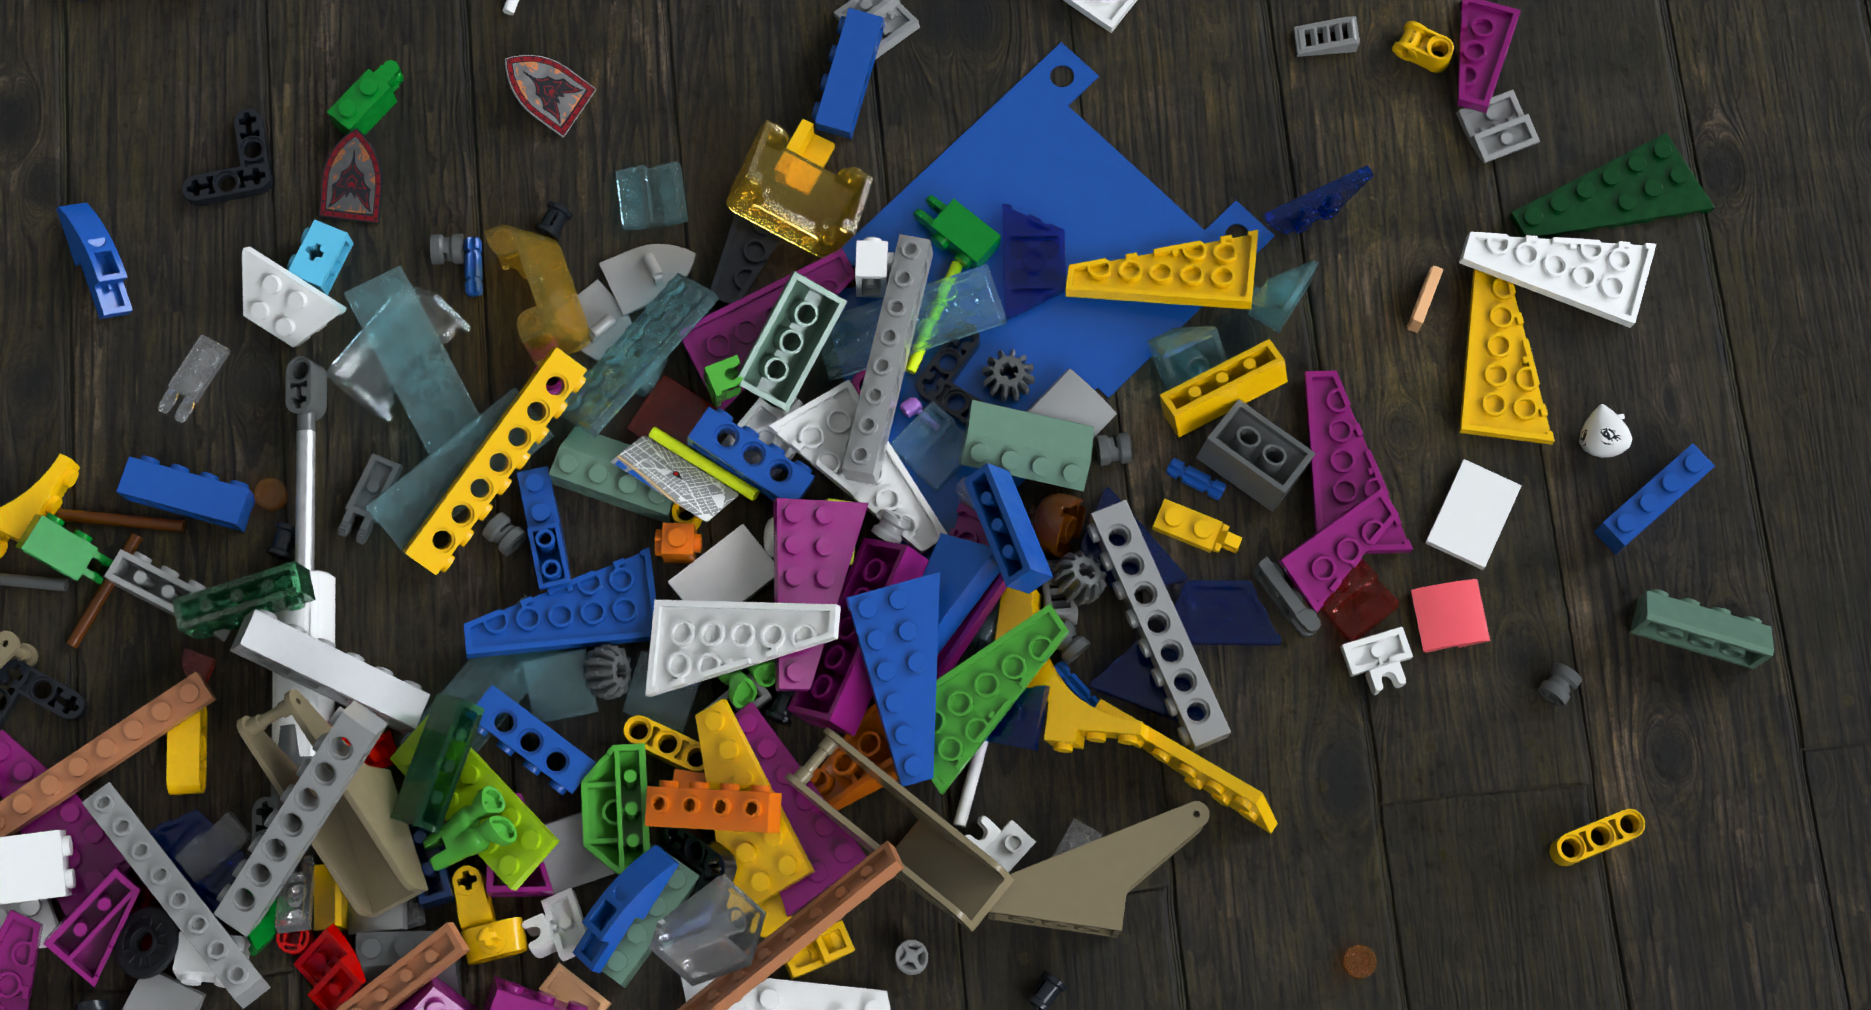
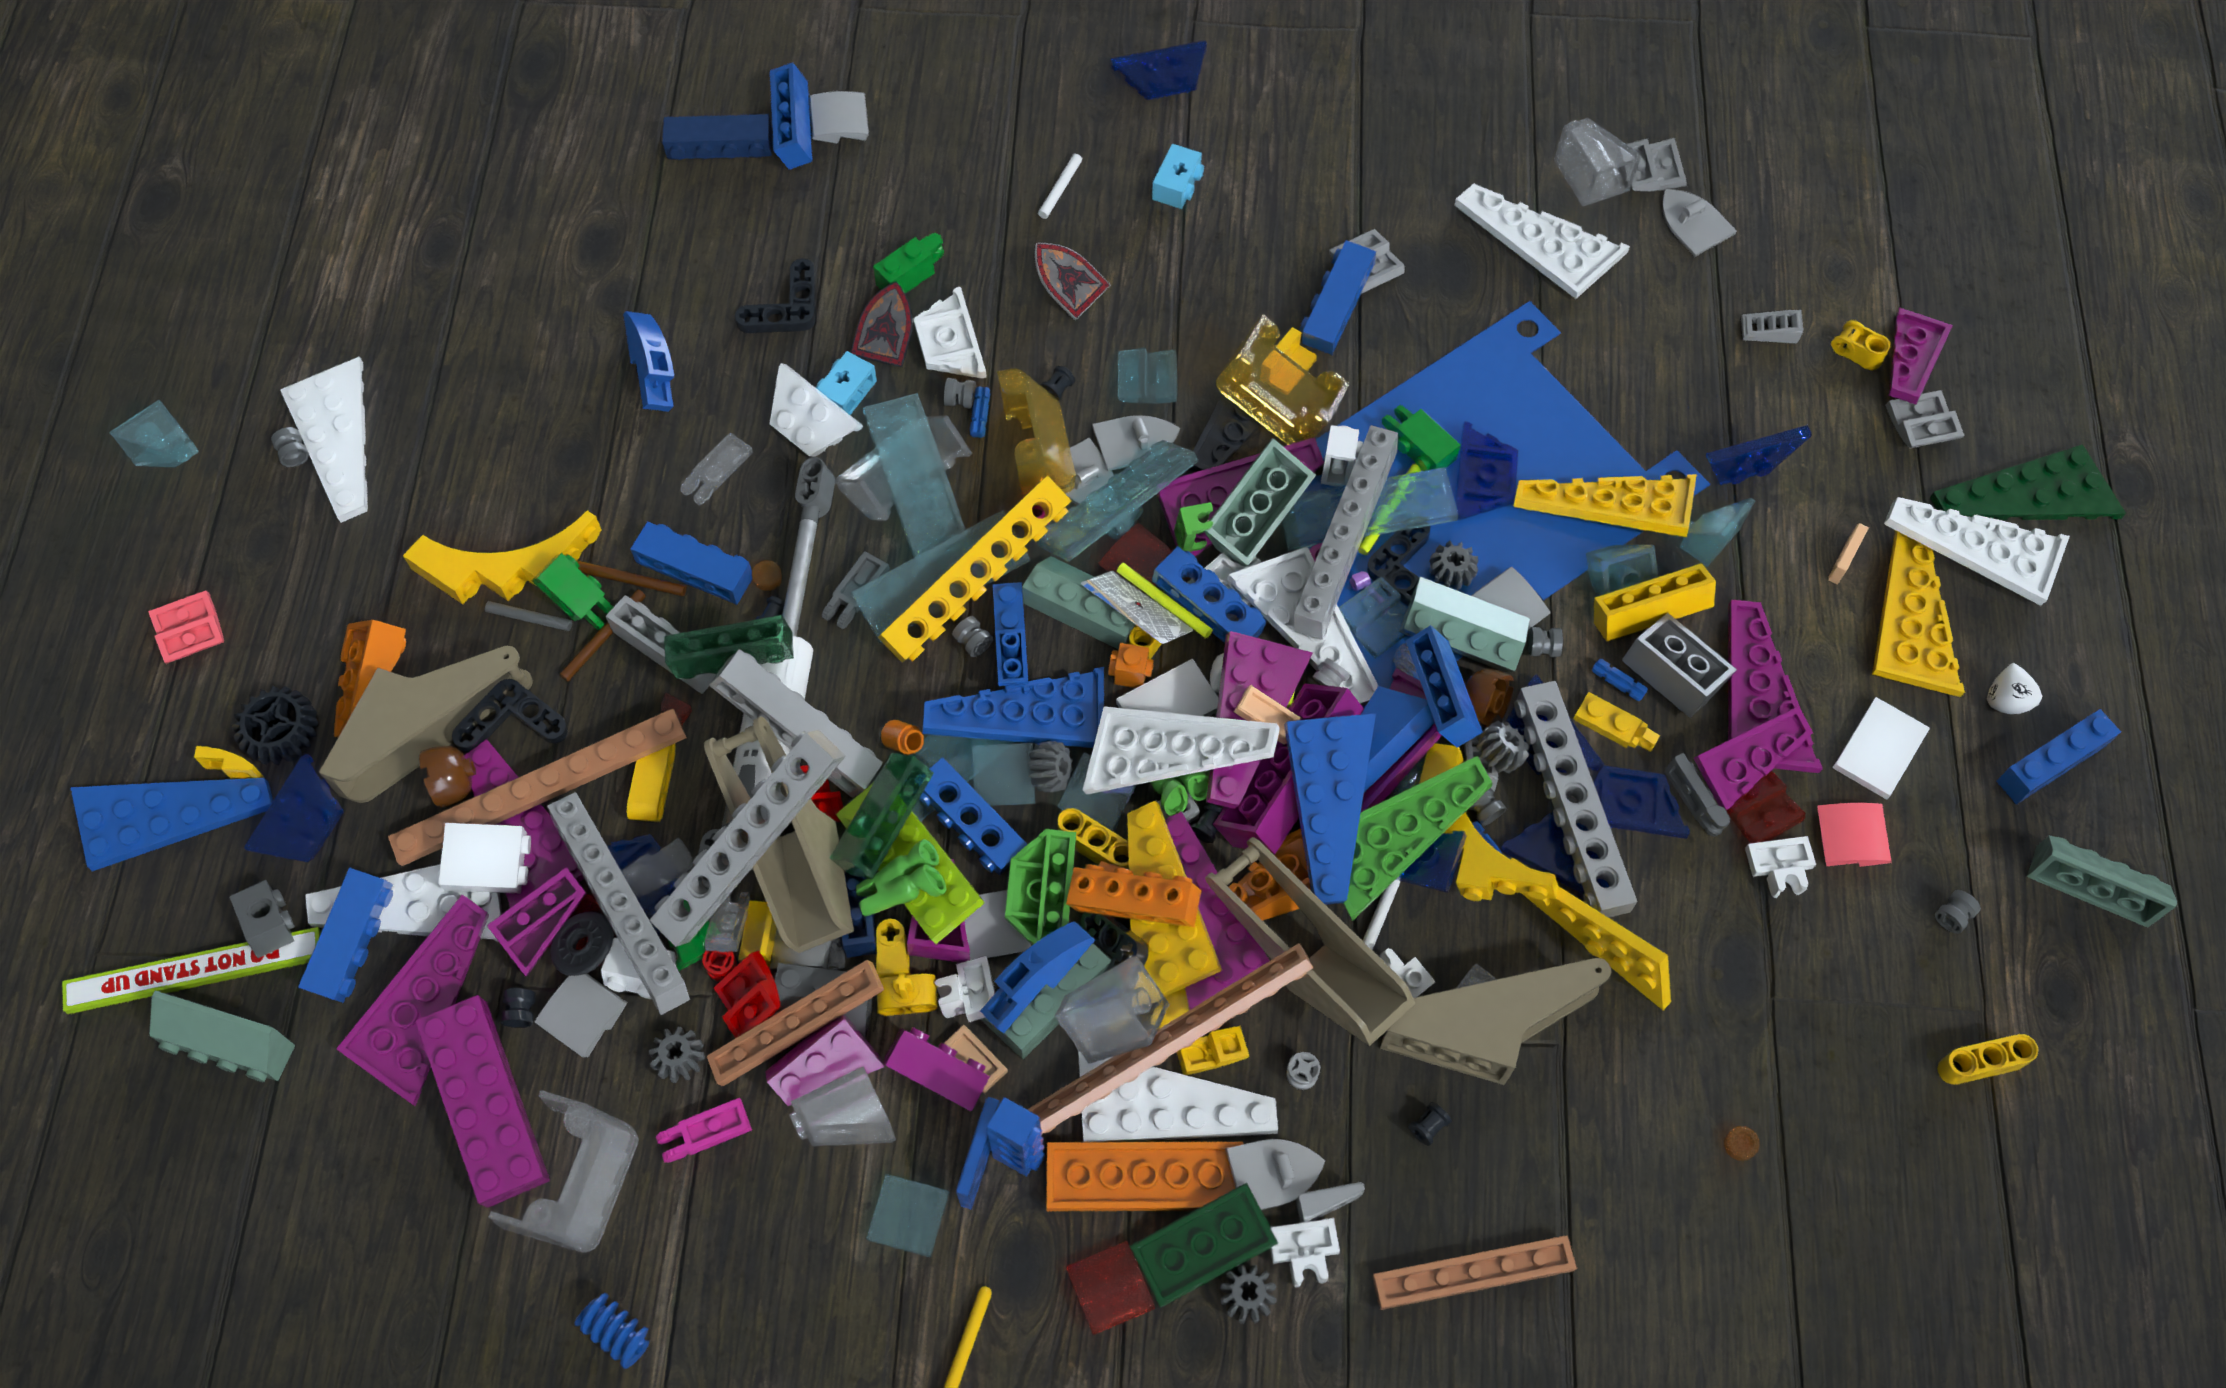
camera: 10 degrees right, 10 degrees down
none -> orange brick [881,720,924,755]
none -> white wing [914,287,986,378]
none -> light nougat tile [1234,685,1300,745]

